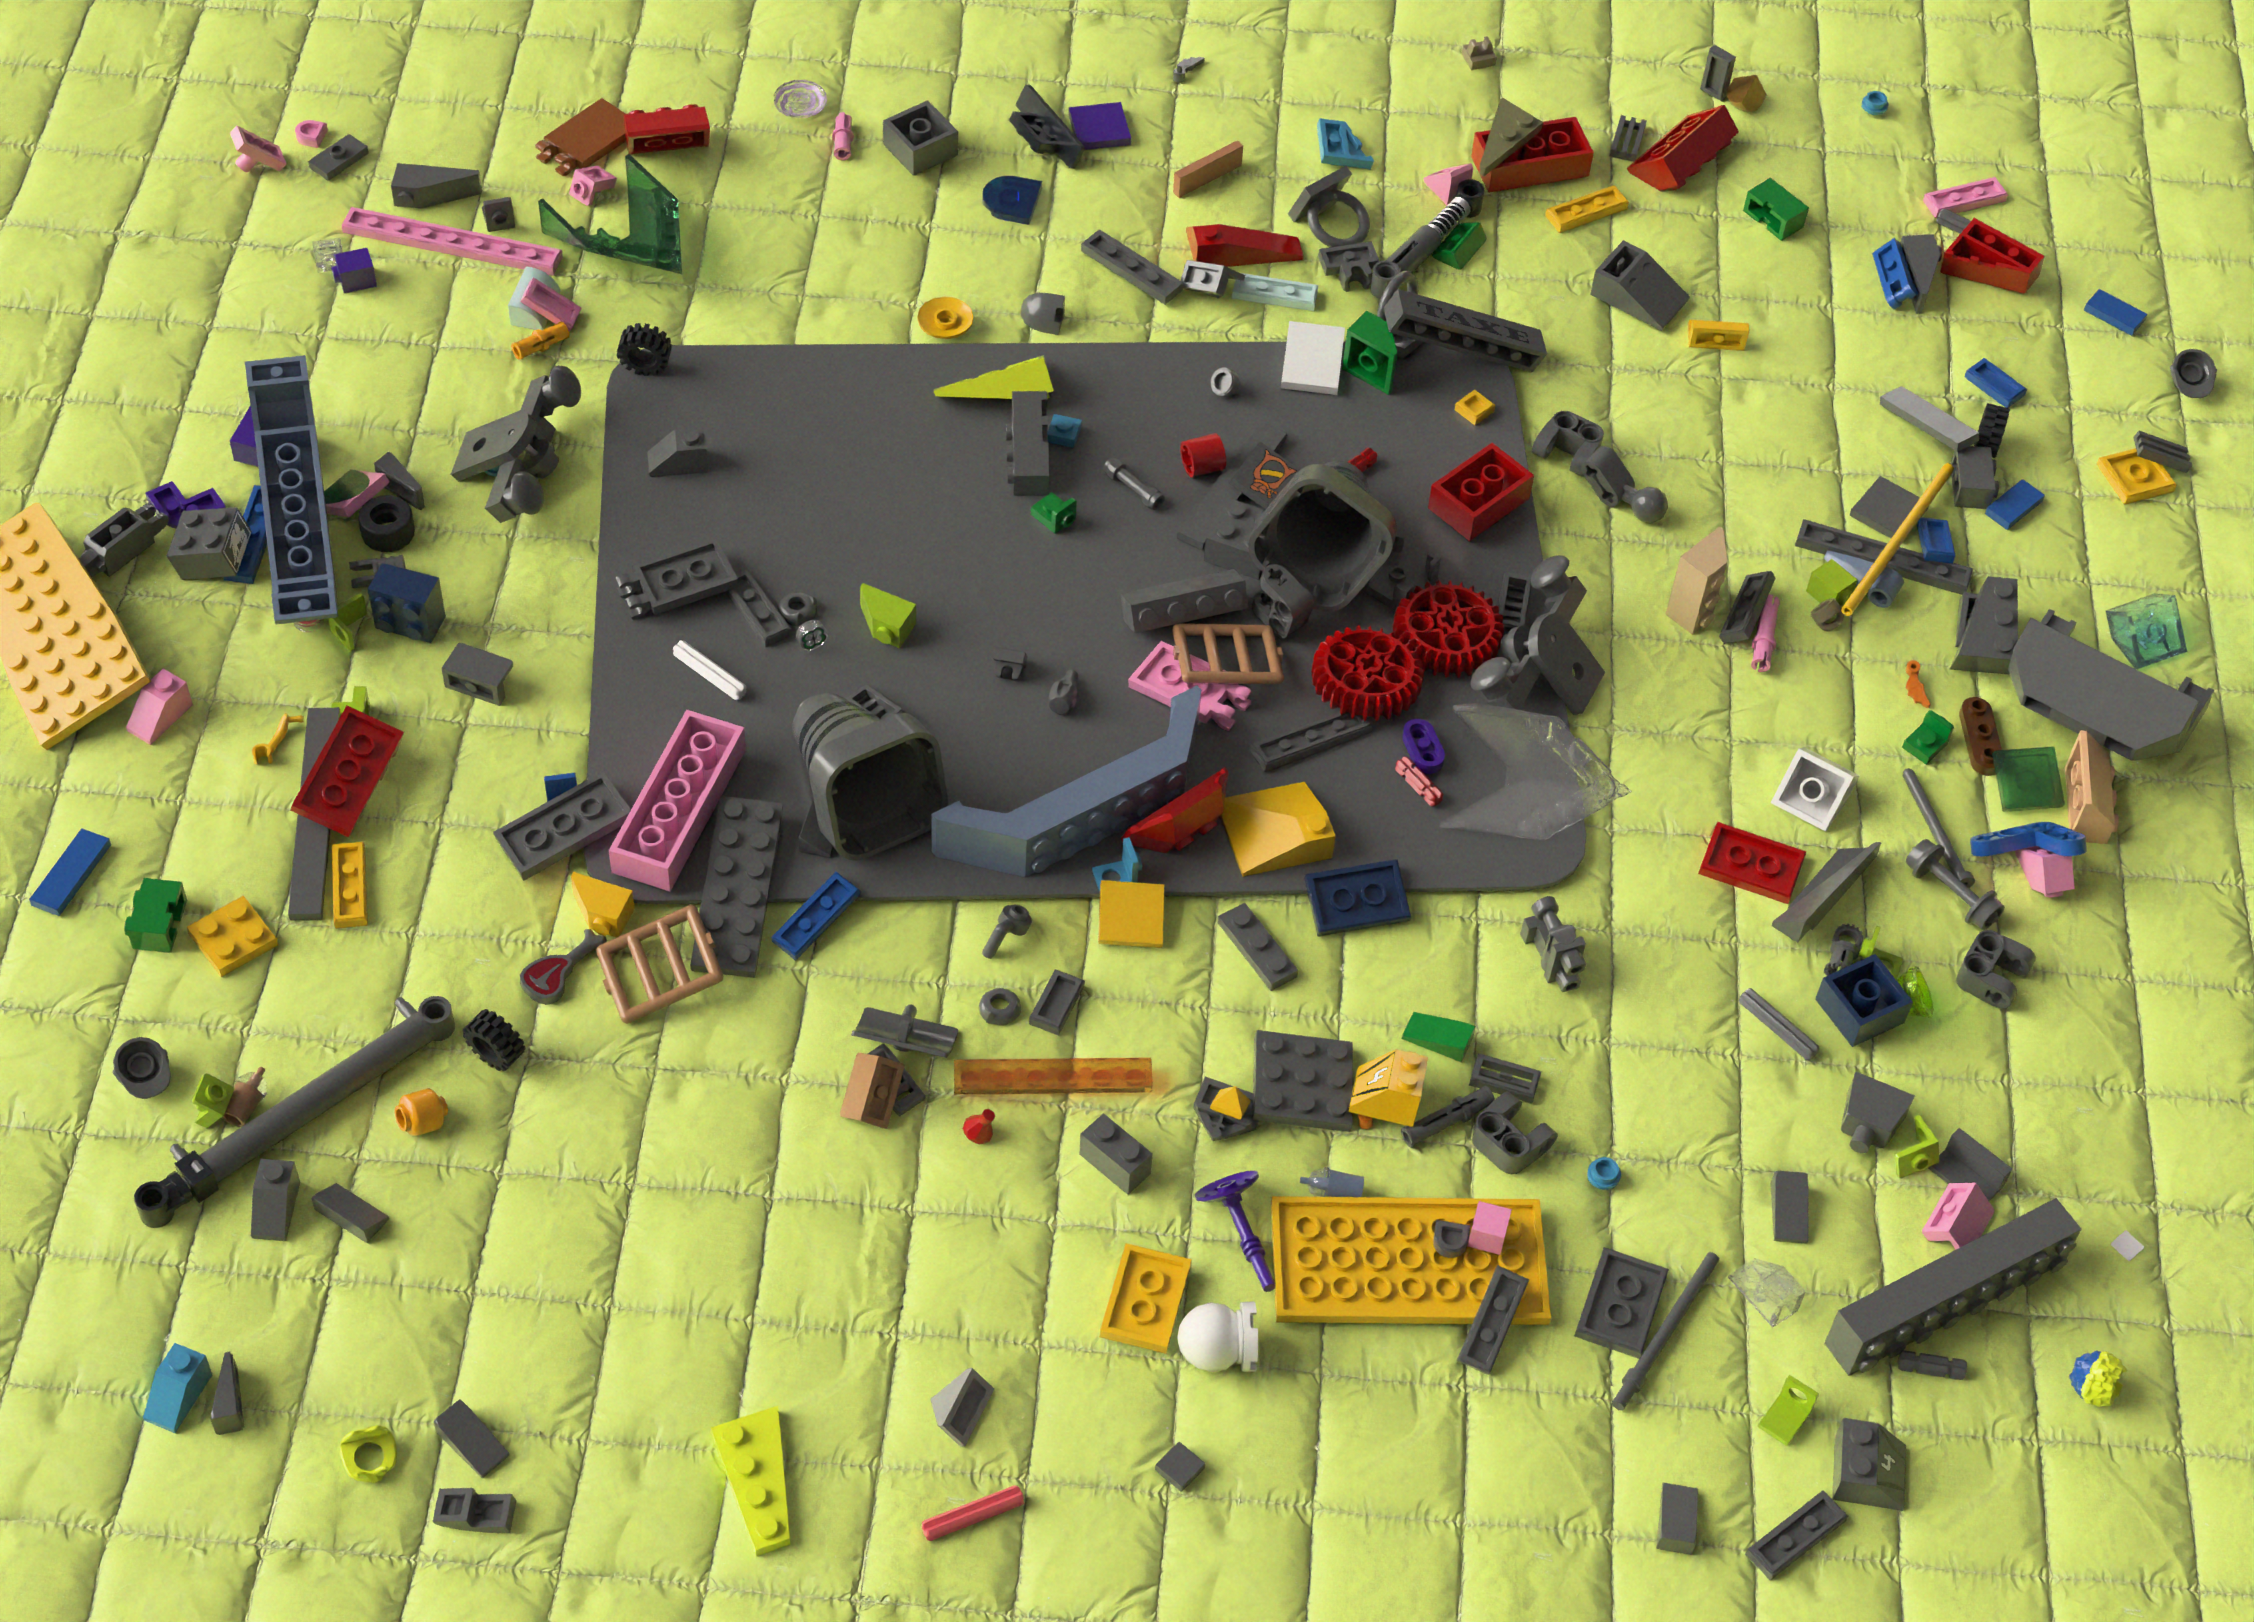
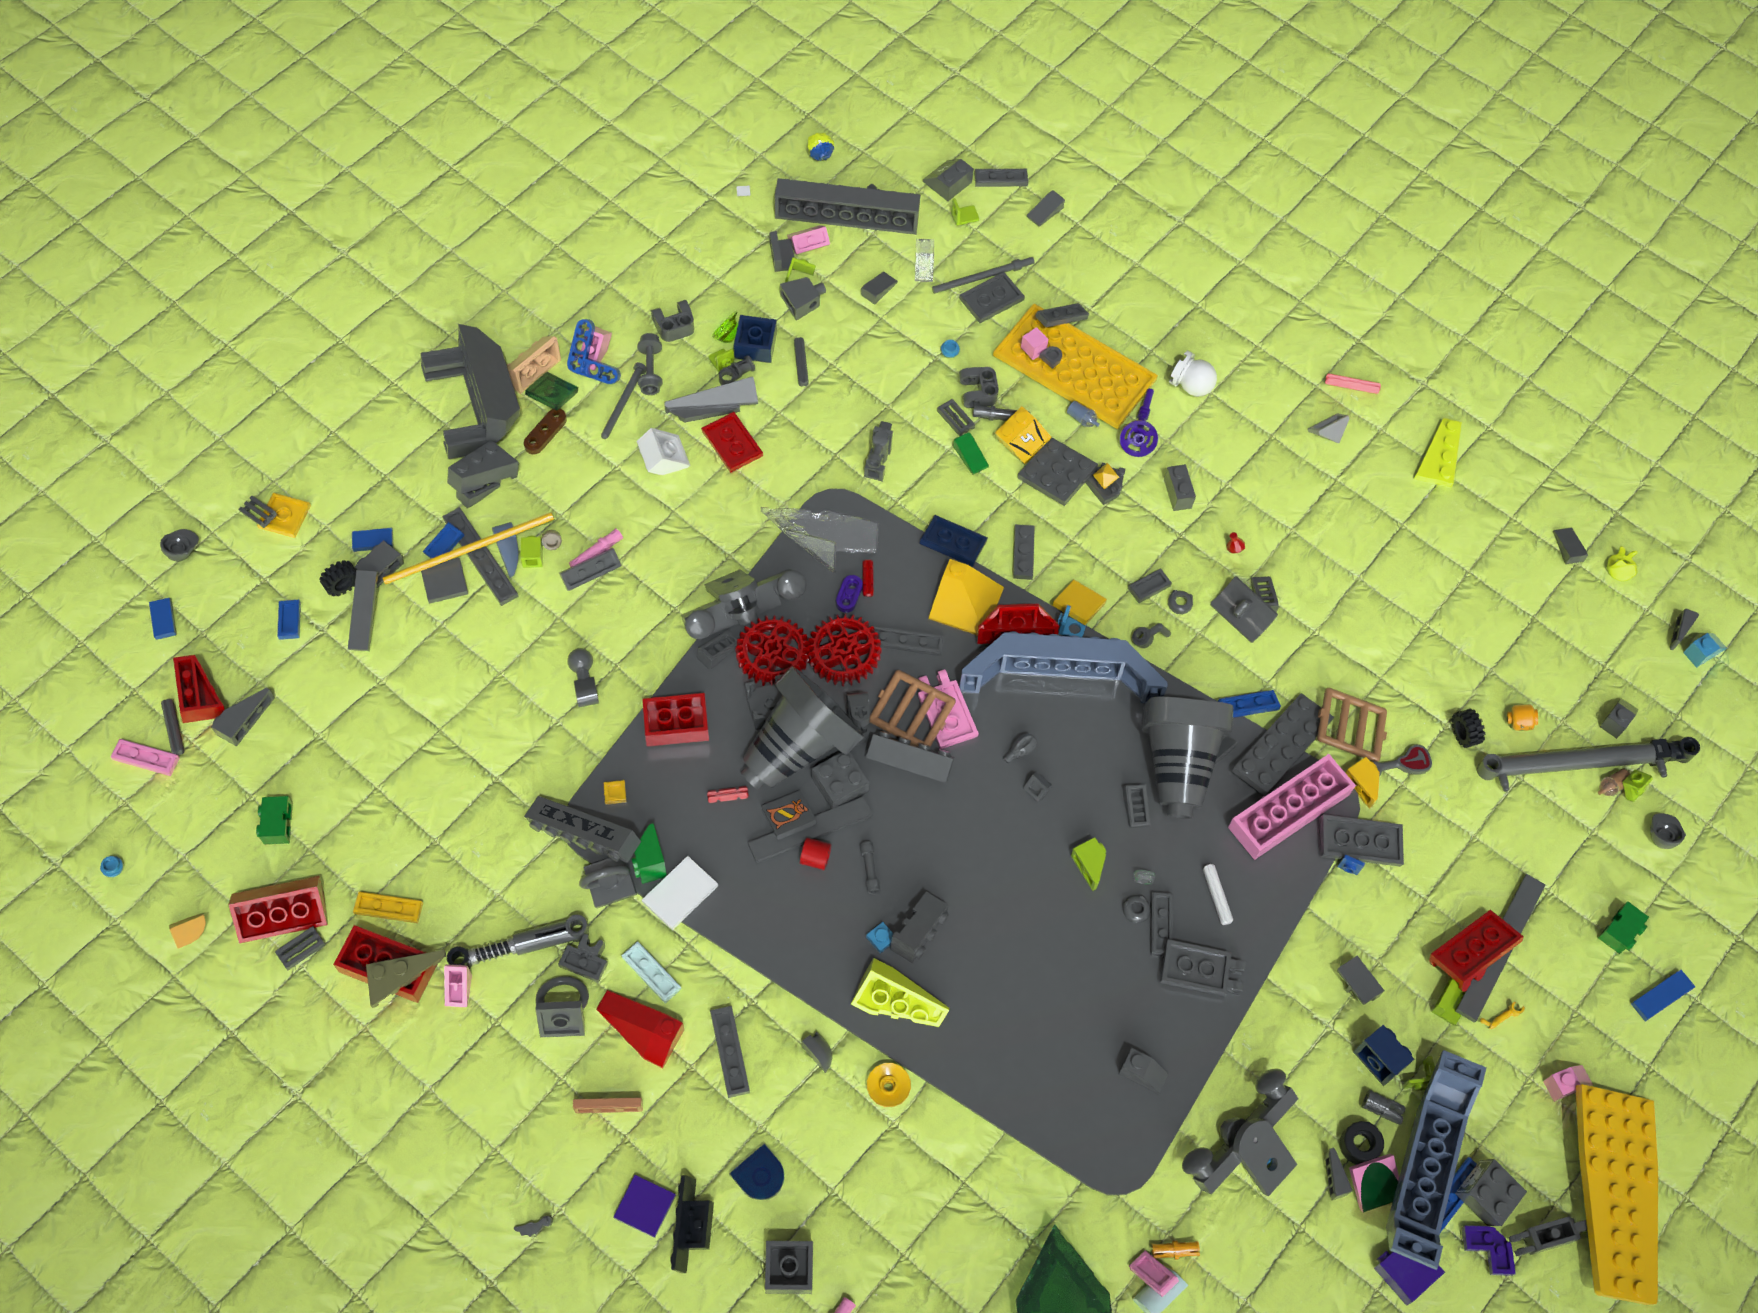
camera: 145 degrees left, 10 degrees up
yellow plate [187,895,278,977] -> none
dark grey slope [312,1183,389,1243] -> none
yellow tile [332,842,368,929] -> none
dark grey slope [432,1488,516,1533] -> none
black tyre [617,323,672,376] -> none
medium nougat panel [840,1053,905,1129] -> none
clear orange plate [954,1057,1153,1095] -> none
green bracket [1031,492,1077,534] -> none
yellow plate [1100,1243,1192,1354] -> none
dark grey tile [1155,1442,1205,1492] -> none
panel [1180,260,1246,298] -> none
tile [1211,367,1240,397] -> none
dark azure wing [1317,118,1374,169] -> none
green slope [1432,222,1487,270] -> none
dark tan tile [1462,37,1497,70] -> none
dark grey piece [1532,411,1604,477] -> none
dark grey slope [1590,240,1690,331] -> none
tan slope [1666,526,1727,635] -> none
yellow panel [1688,320,1749,351] -> none
dark grey tile [1700,45,1736,101] -> none
blue plate [1872,238,1918,310] -> none
green bracket [1902,710,1954,765] -> none
orange piece [1906,660,1931,708] -> none
clear light blue slope [2105,593,2187,669] -> none

